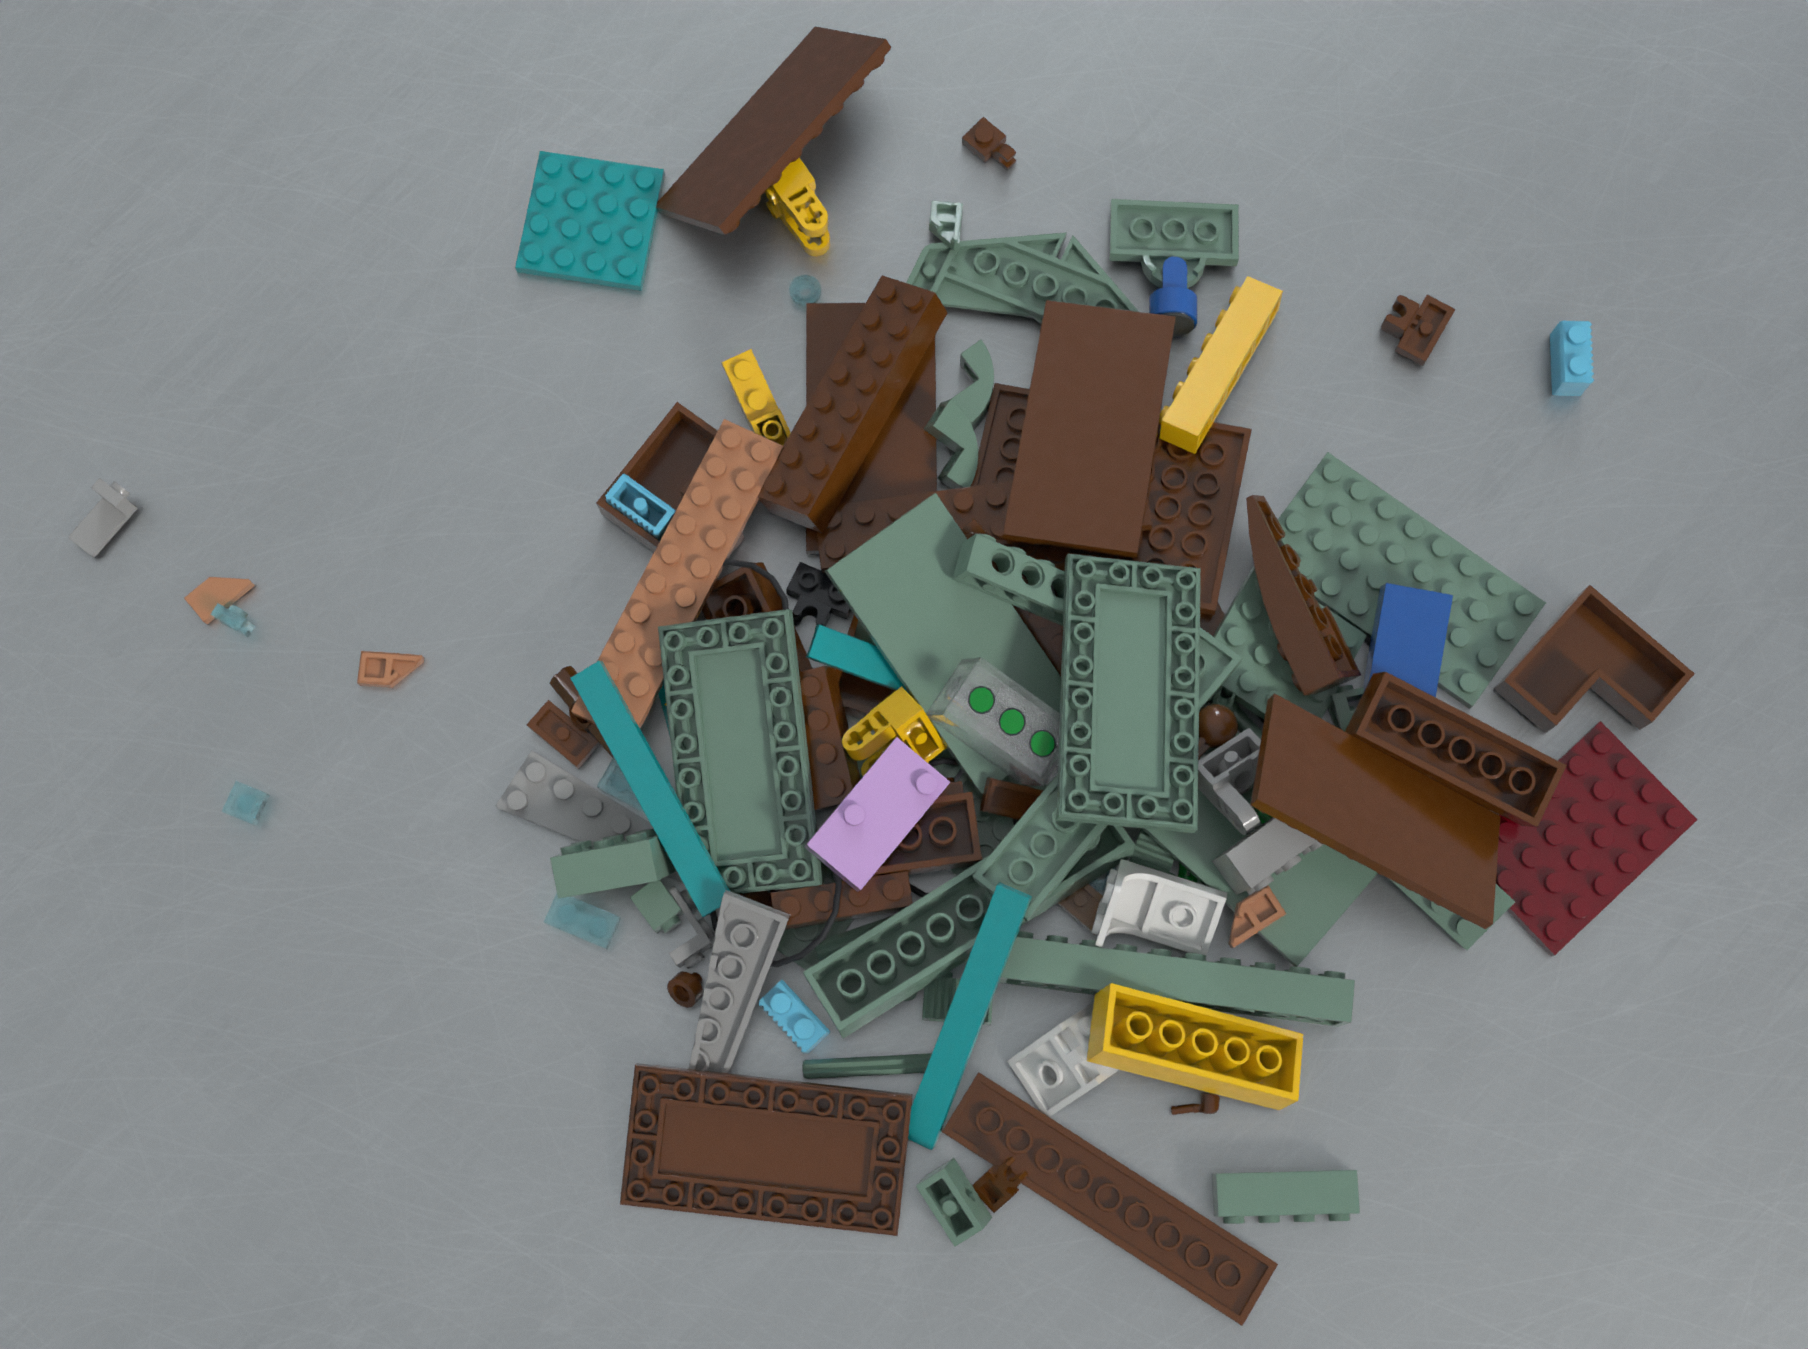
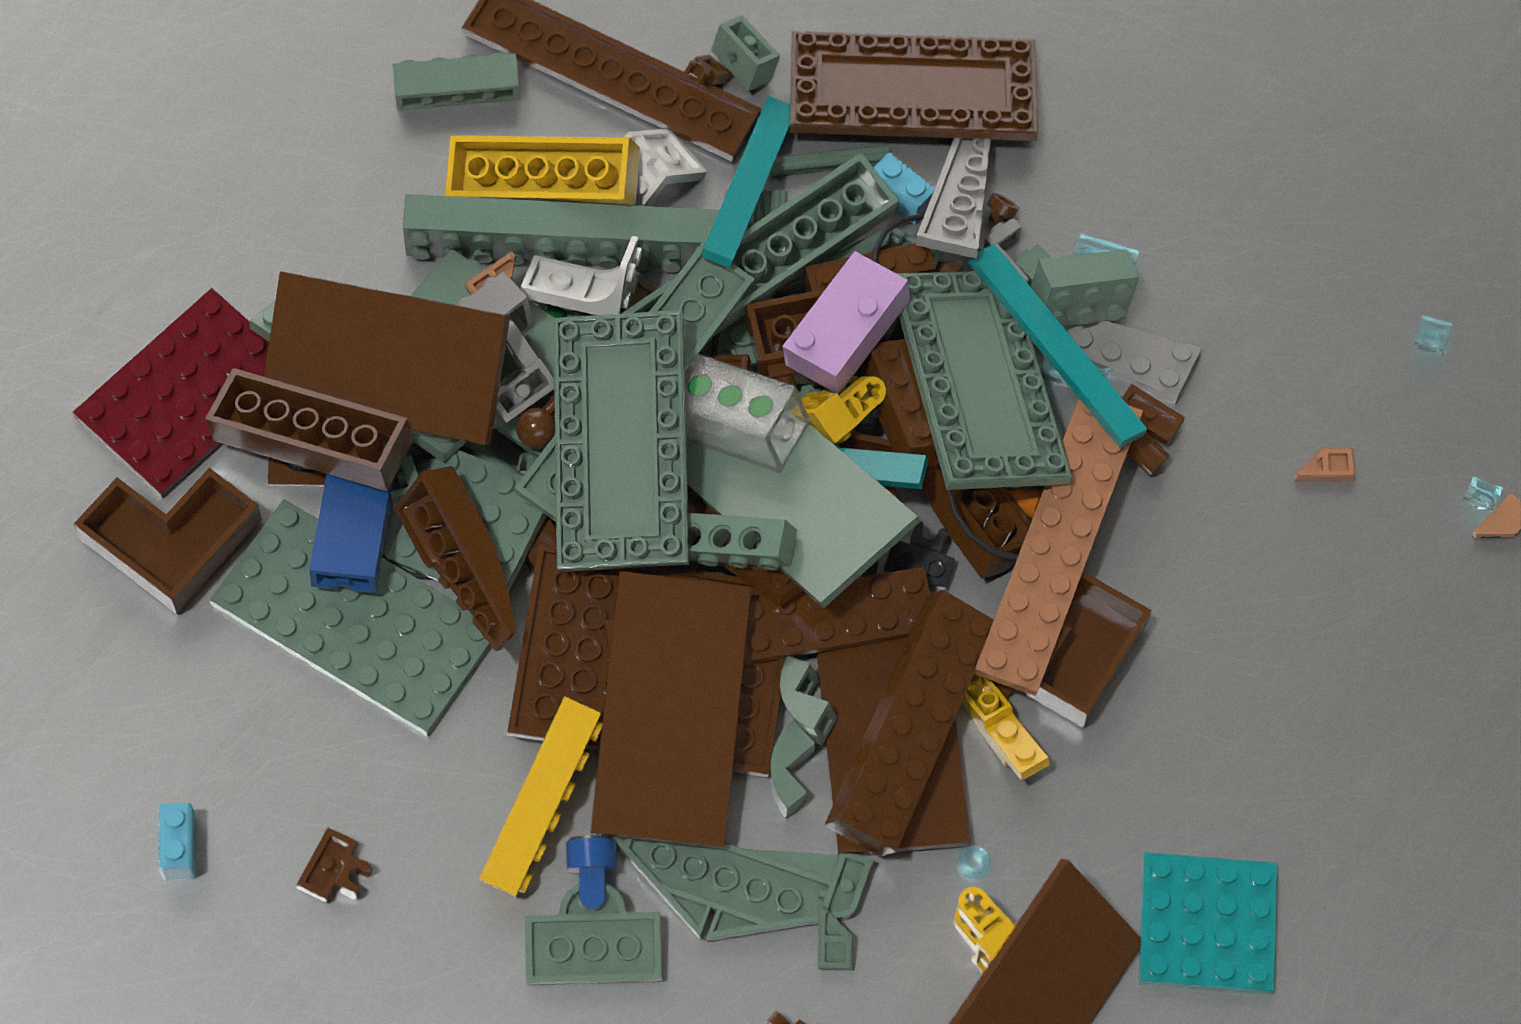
camera: 170 degrees right, 10 degrees down
medium azure brick [605,473,676,541] -> none

